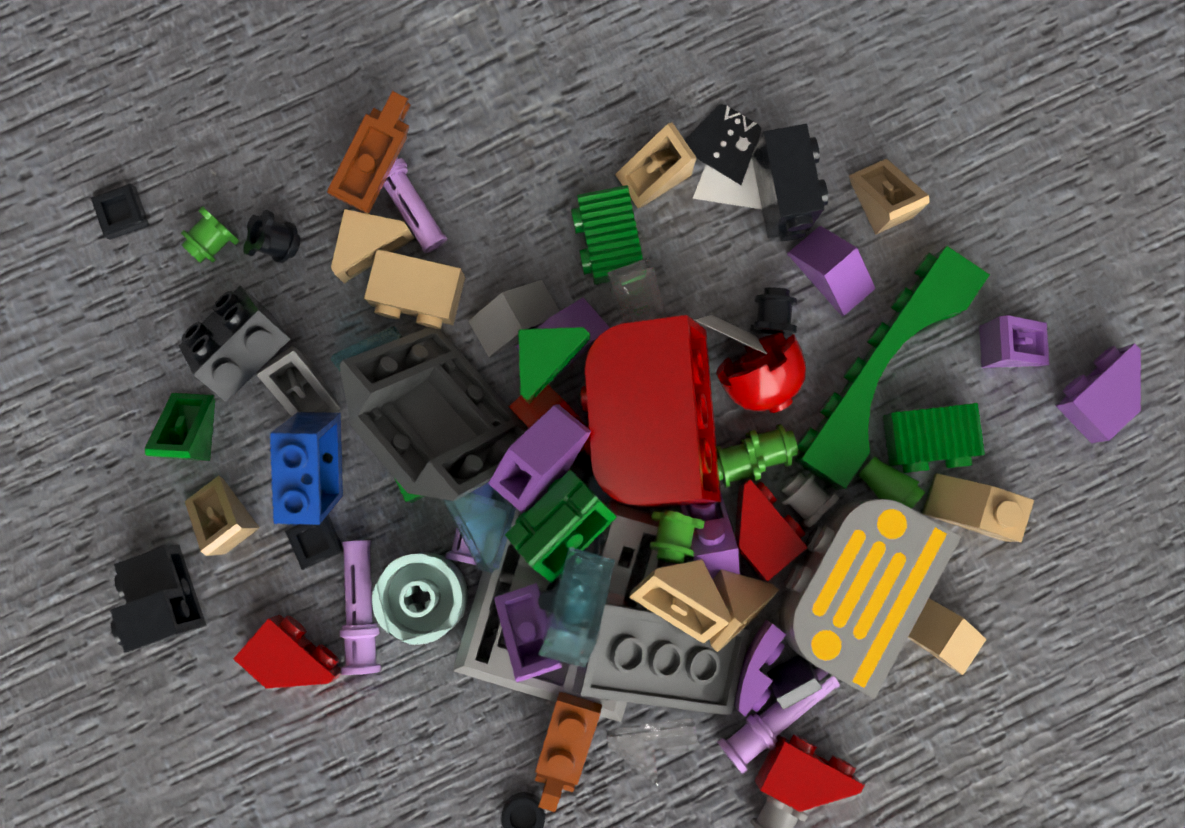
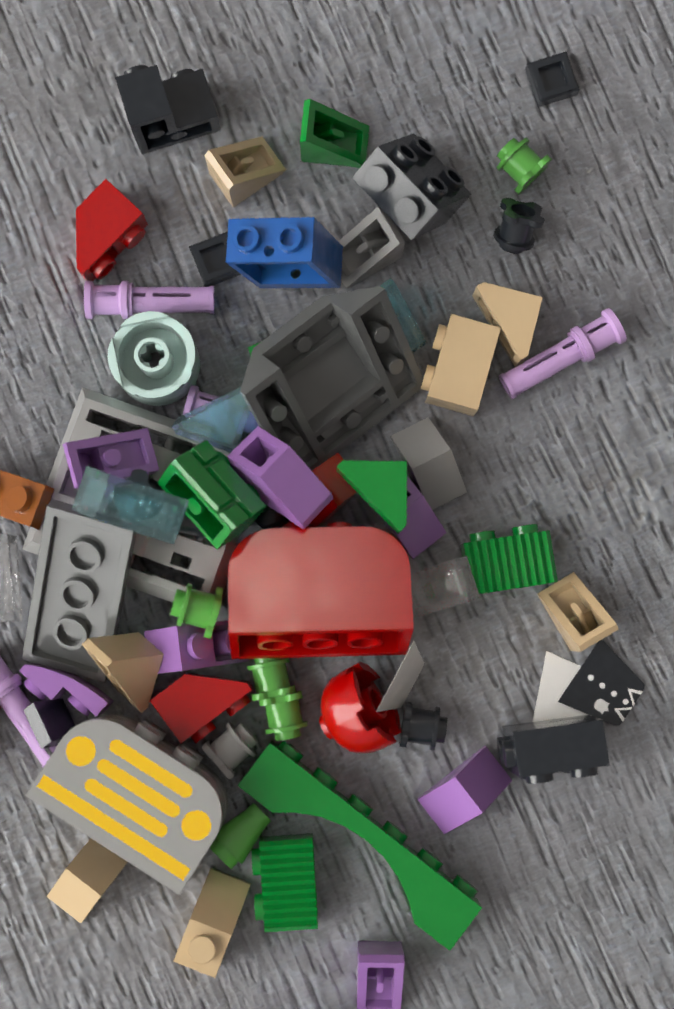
camera: 90 degrees right, 0 degrees up
dark orange hinge [327,91,411,214] -> none
tan slope [629,560,731,644] -> none
tan slope [849,159,930,235] -> none

